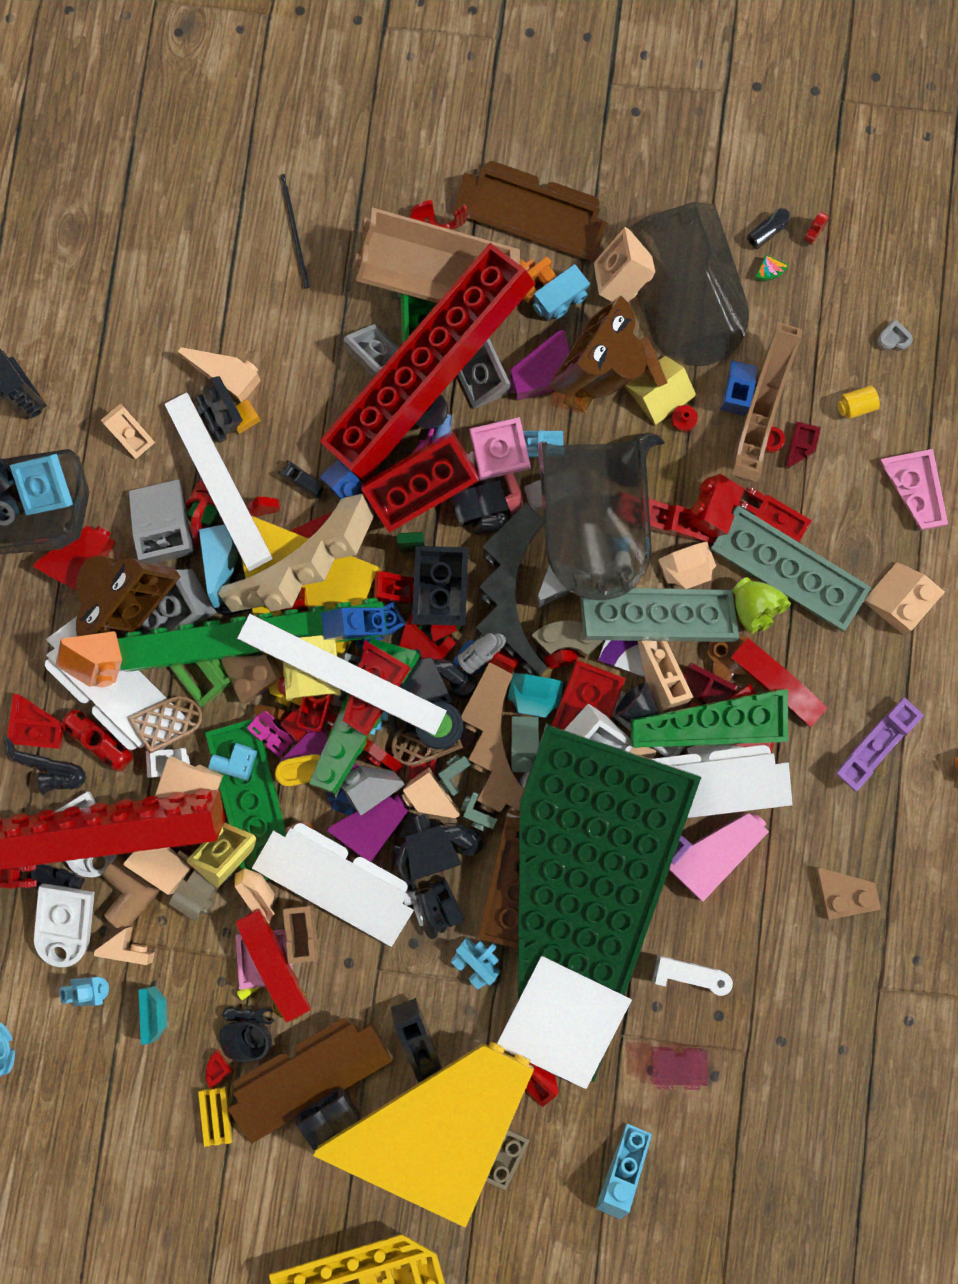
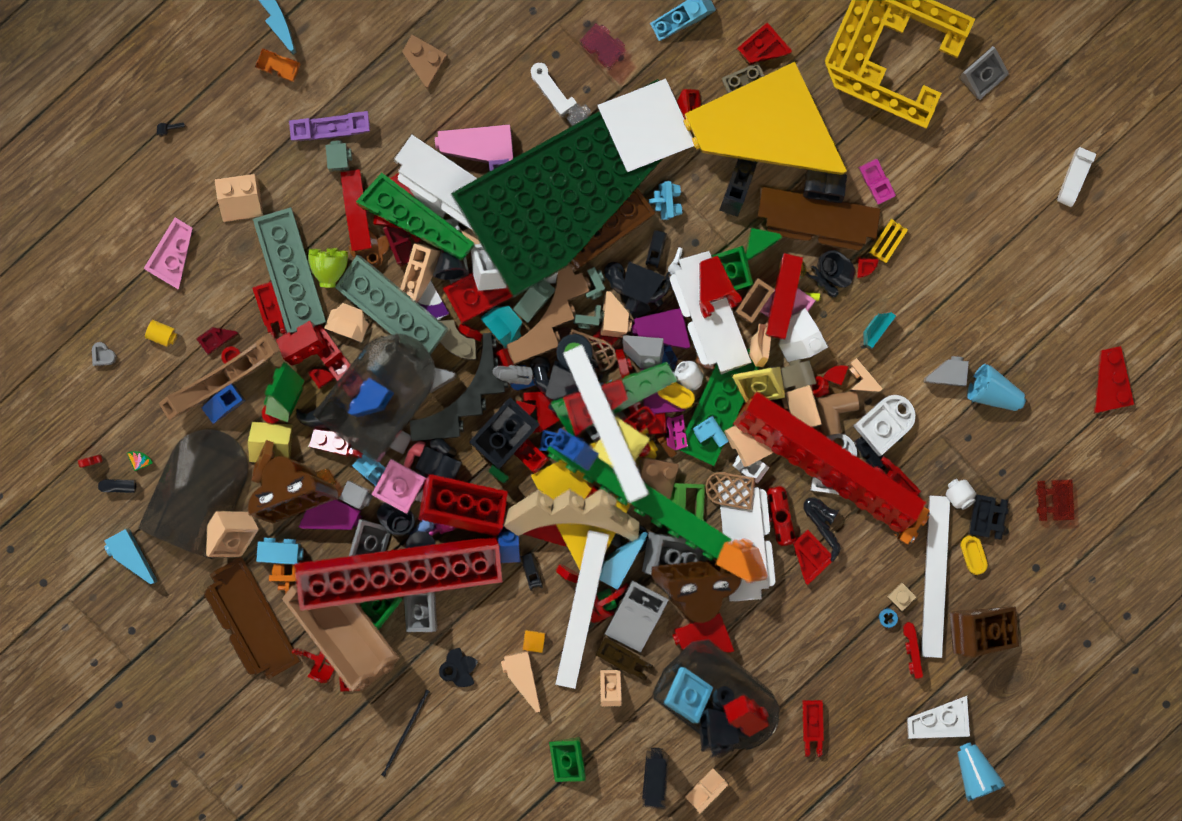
camera: 140 degrees left, 5 degrees up
medium azure hips [59,977,109,1006] -> none
black plate [195,376,243,443] -> none
black bar [415,888,447,939] -> none
none -> medium azure slope [104,529,158,584]
none -> green slope [264,362,304,422]
none -> red tile [308,369,335,389]
none -> hinge [309,428,366,458]
none -> sand green brick [326,141,352,172]
none -> light grey slope [340,481,373,509]
none -> blue slope [348,378,394,417]
none -> black cap [377,502,415,537]
none -> black plate [439,648,478,687]
none -> green slope [549,737,586,782]
none -> clear gear [567,103,591,126]
none -> dark brown hinge [595,637,653,681]
none -> white head [674,361,704,391]
none -> red flag [699,256,742,318]
none -> green slope [712,246,753,291]
none -> red wing [737,22,792,64]
none -> green slope [745,228,782,262]
none -> white slope [778,308,828,362]
none -> red tile [810,376,829,398]
none -> red tile [823,365,848,386]
none -> dark pink slope [858,159,896,204]
none -> light grey slope [924,356,969,386]

